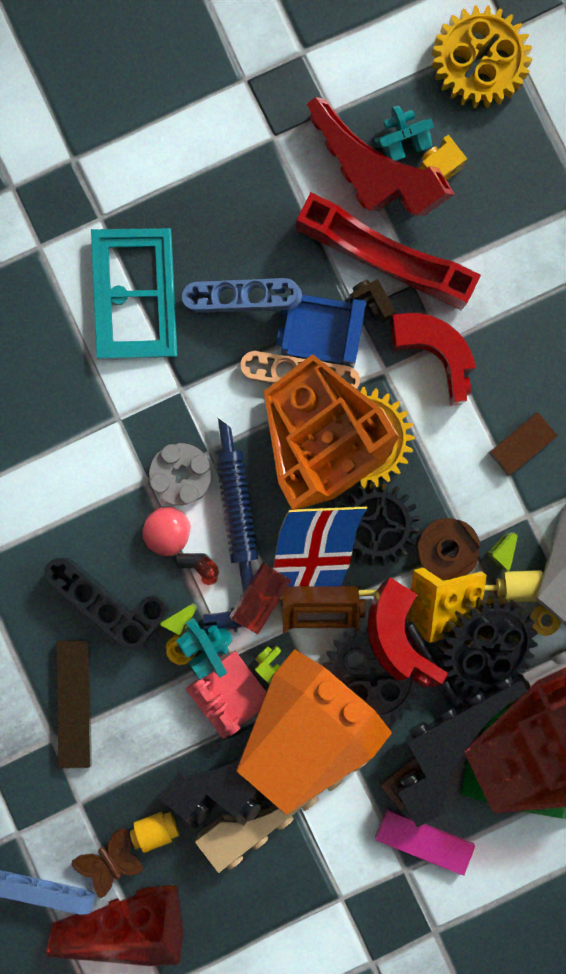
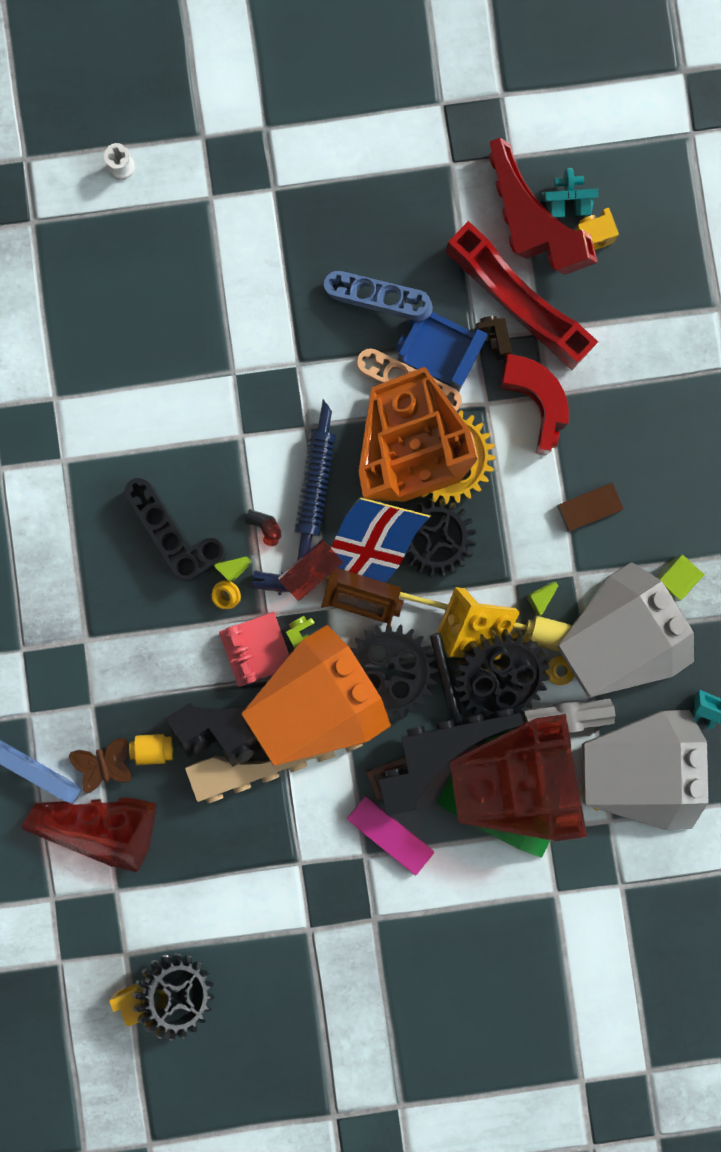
camera: 20 degrees right, 0 degrees up
dark brown tile [56,640,92,768] -> none
teal door [91,228,178,359] -> none
coral hair [142,506,191,556] -> none
light grey plate [149,443,212,506] -> none
teal hips [176,618,232,680] -> none
red arch [368,577,448,688] -> none
reddish brown plate [416,518,480,580] -> none
yellow gear [431,5,533,108] -> none

